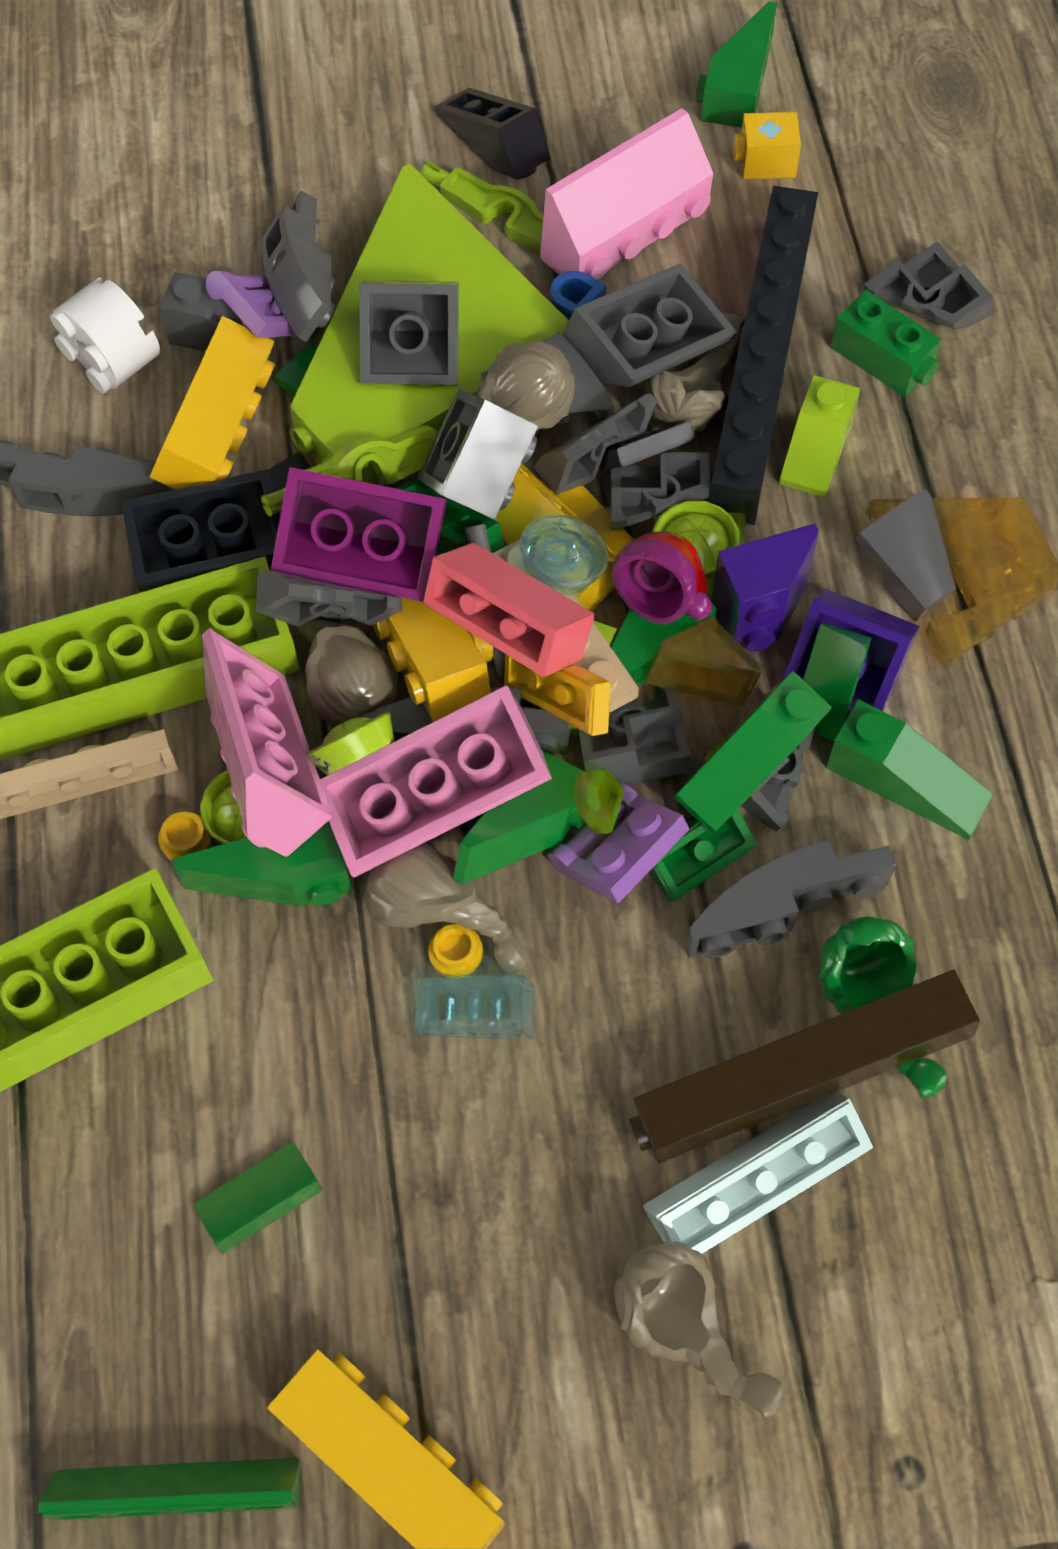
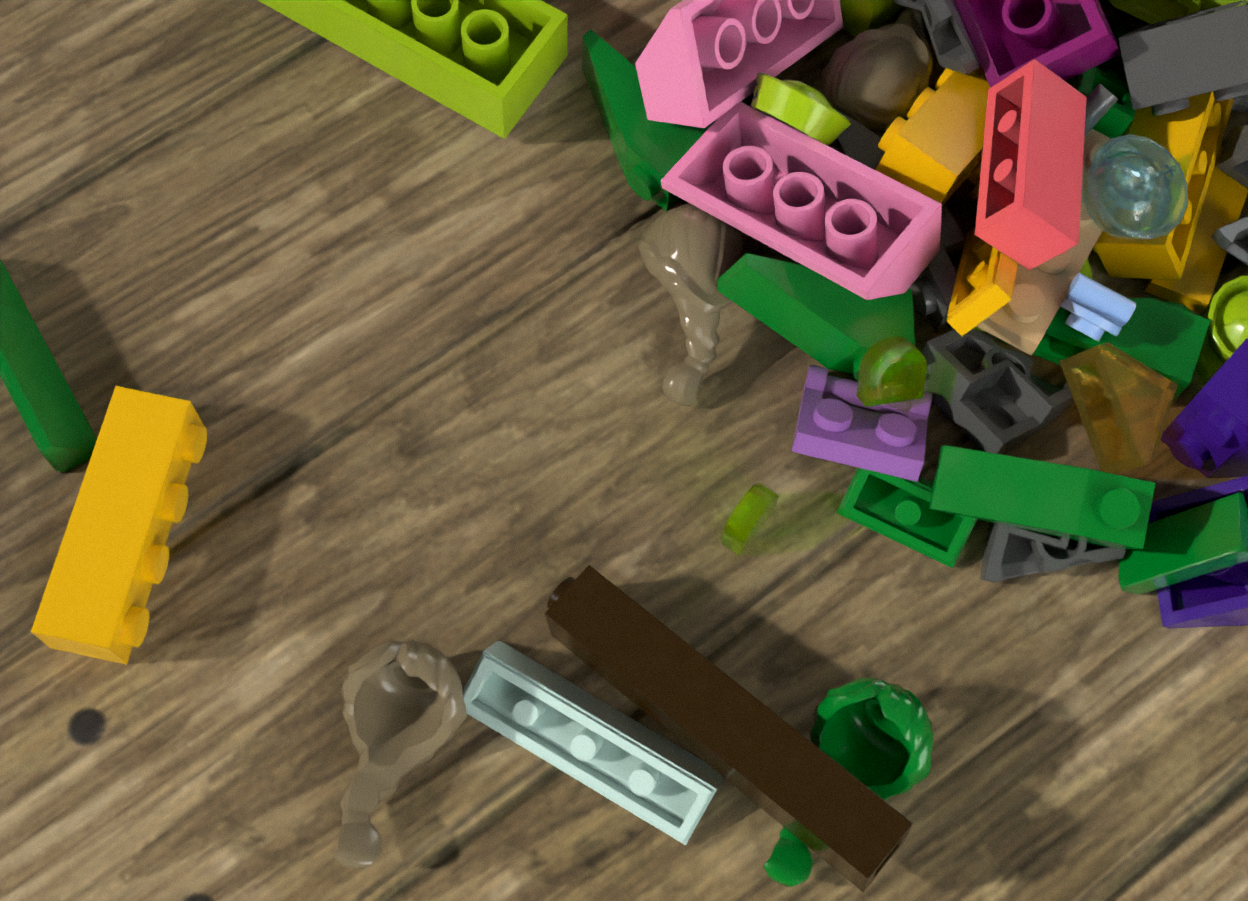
camera: 55 degrees right, 5 degrees up
yellow plate [158,811,212,861] -> none
green slope [193,1141,323,1255] -> none
clear light blue slope [414,975,535,1039] -> none
yellow plate [428,924,483,978] -> none
magenta piece [612,531,712,624] -> none
dark grey slope [686,839,896,959] -> none
green slope [826,699,993,840] -> none
none -> clear neon green tile [721,483,779,556]
none -> light blue plate [1060,273,1136,342]

